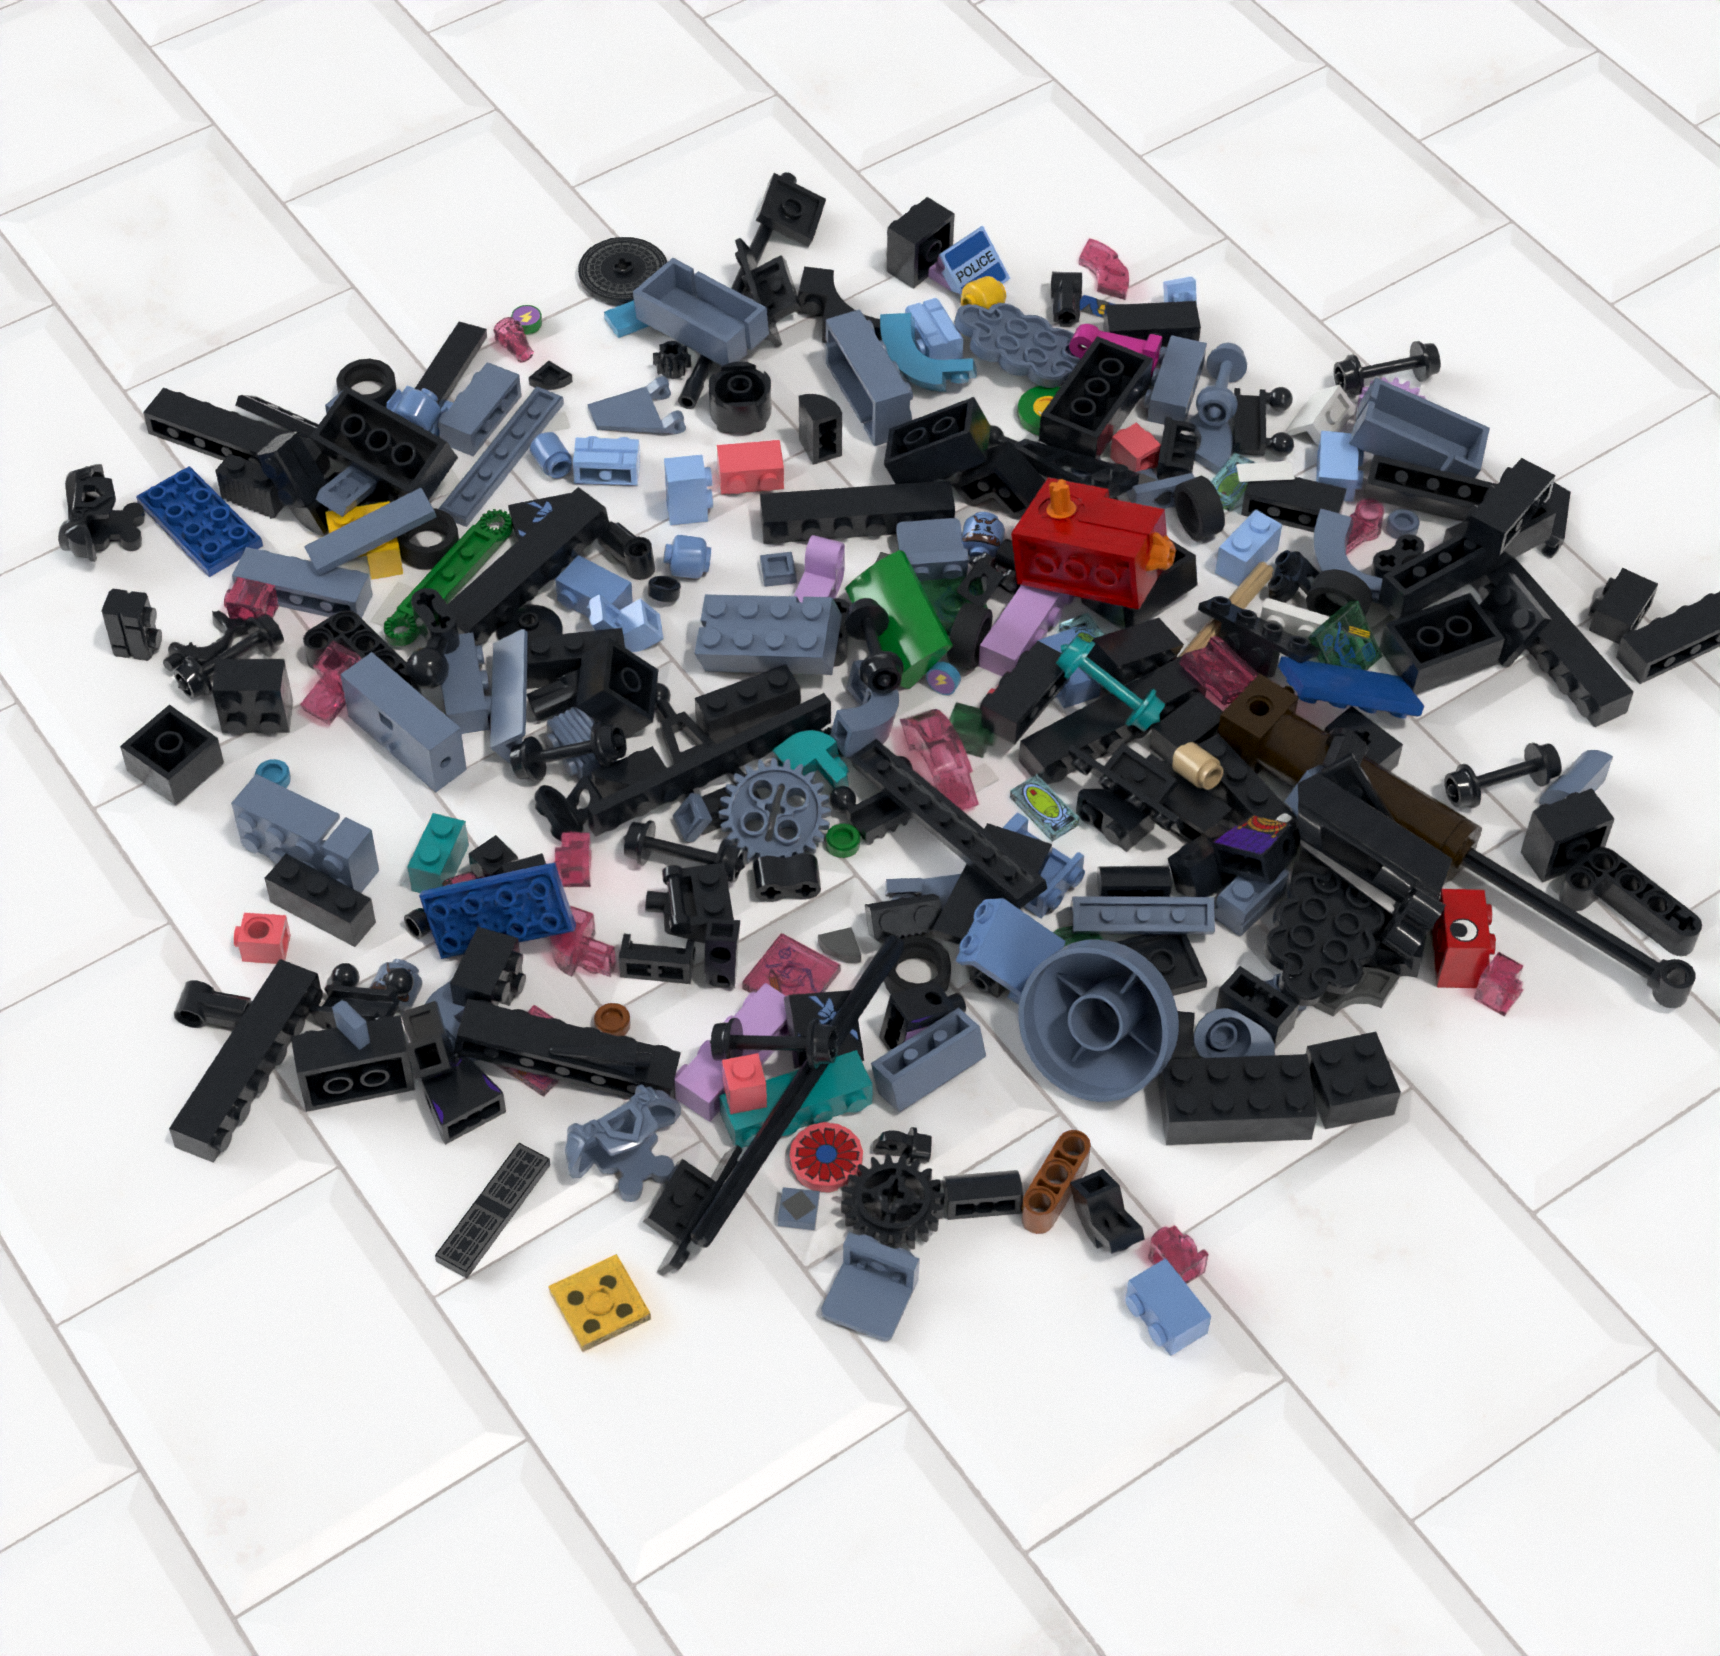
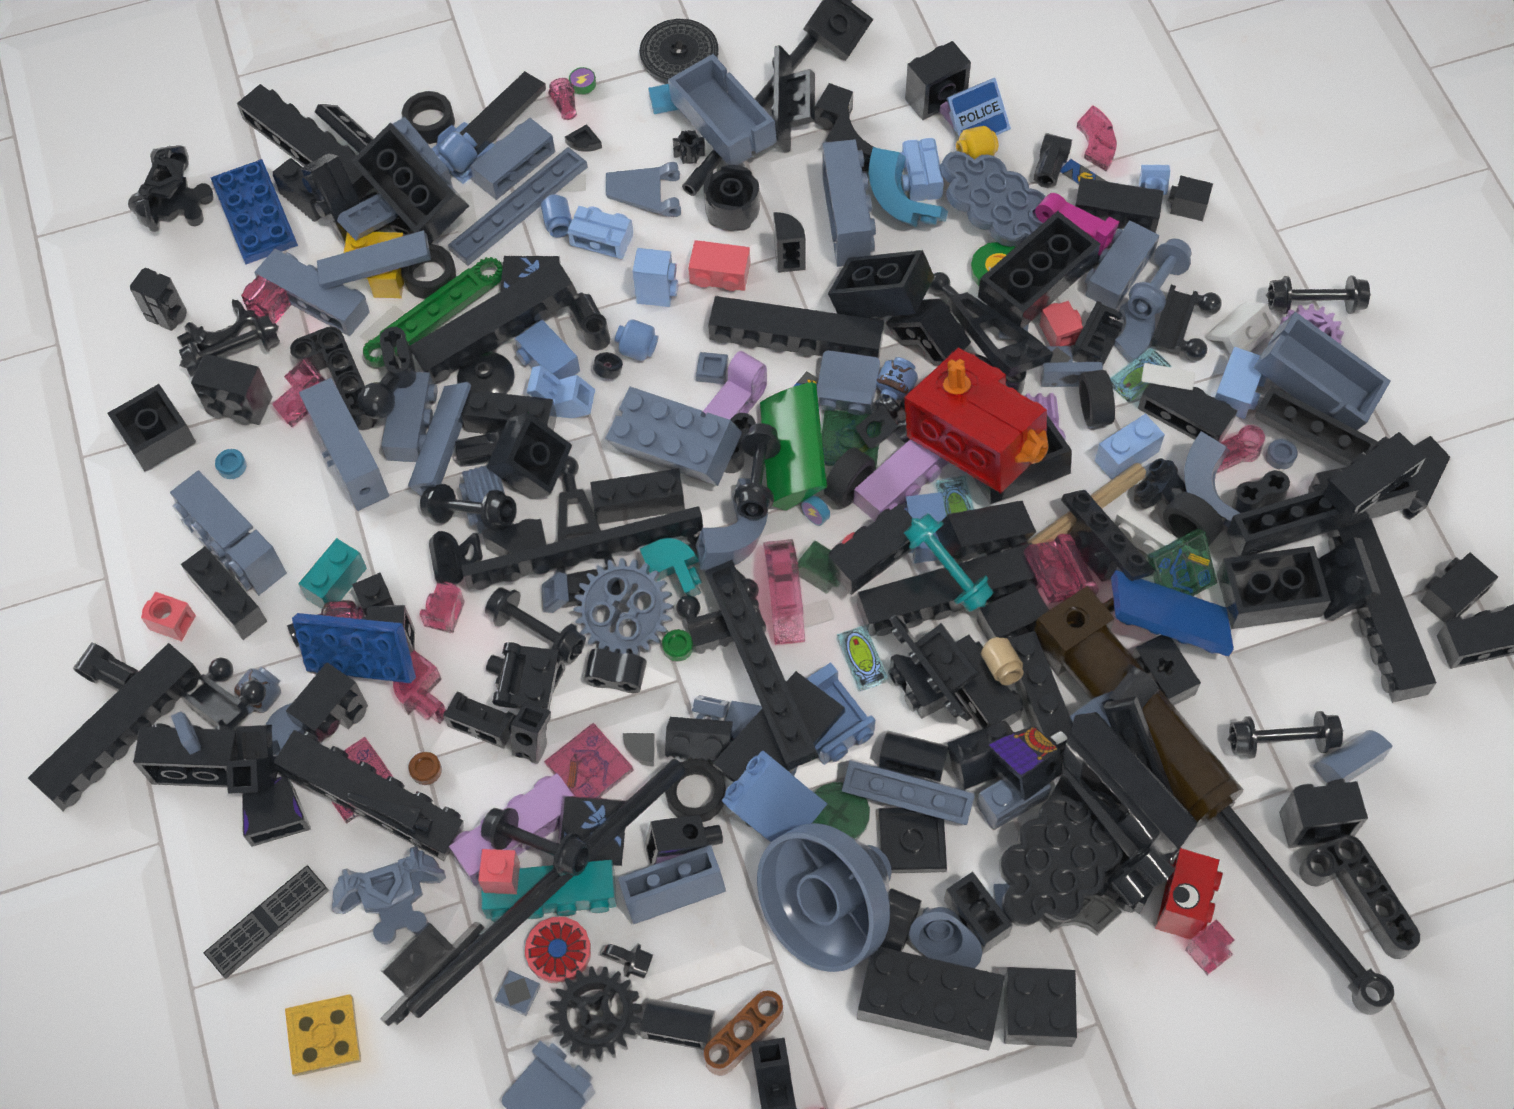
camera: 20 degrees right, 10 degrees up
none -> black brick [1168,175,1213,222]

